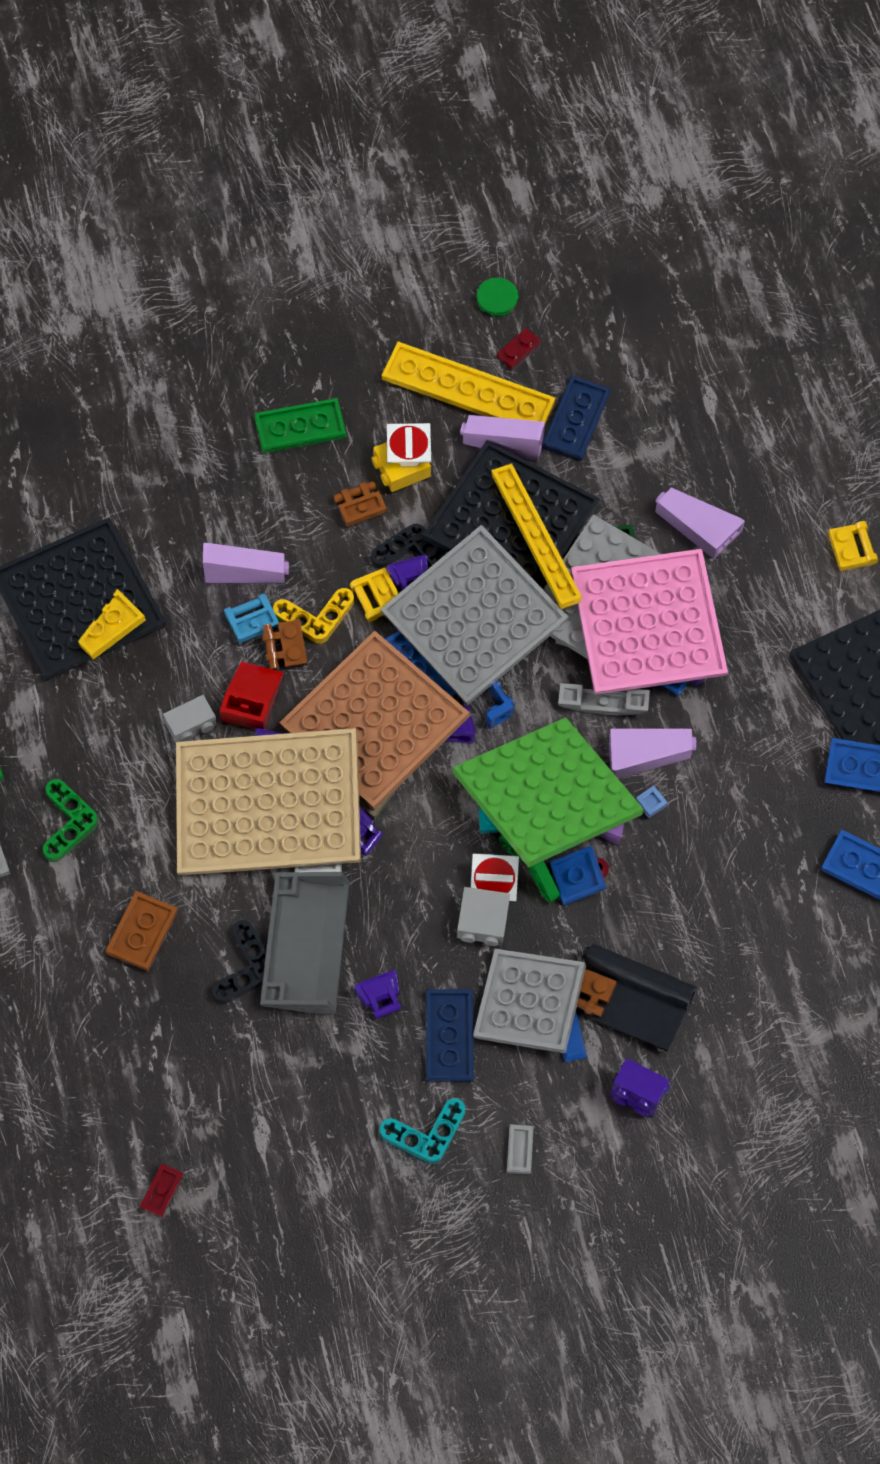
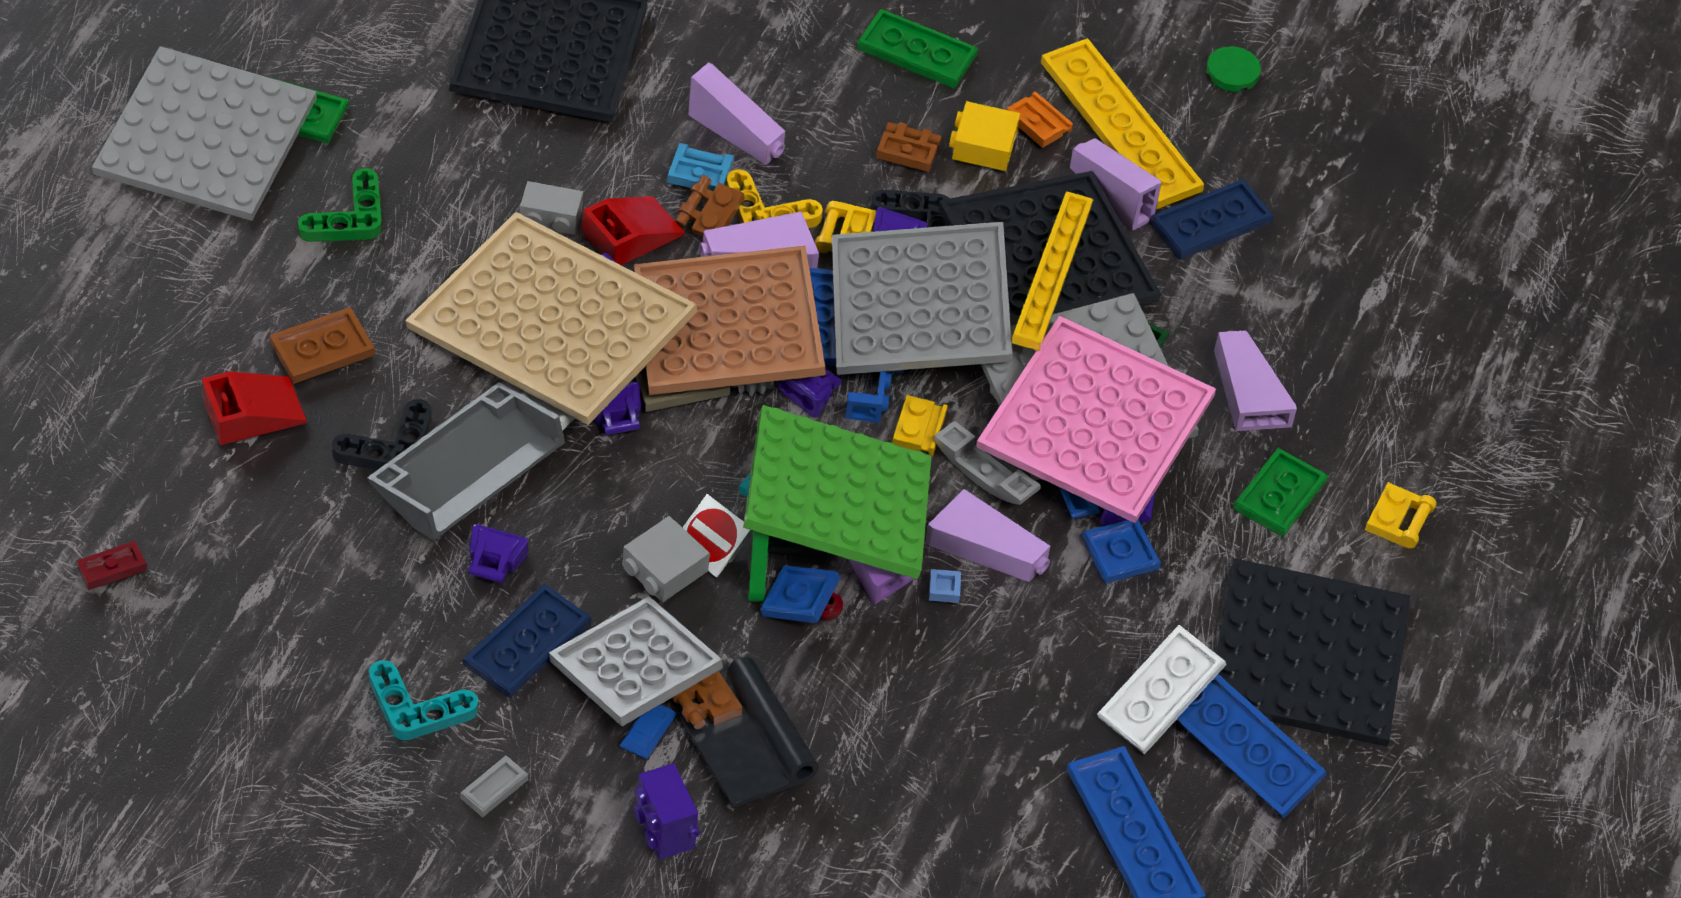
camera: 35 degrees right, 15 degrees down
yellow wing [78,589,146,660] -> none
piece [387,423,431,466] -> none
dark red plate [497,328,541,370] -> none
none -> red slope [201,371,307,445]
none -> lavender slope [699,212,819,268]
none -> yellow plate [892,395,948,456]
none -> orange plate [1006,92,1073,148]
none -> blue tile [1081,520,1161,583]
none -> white tile [1097,625,1226,754]
none -> green tile [1233,448,1329,538]

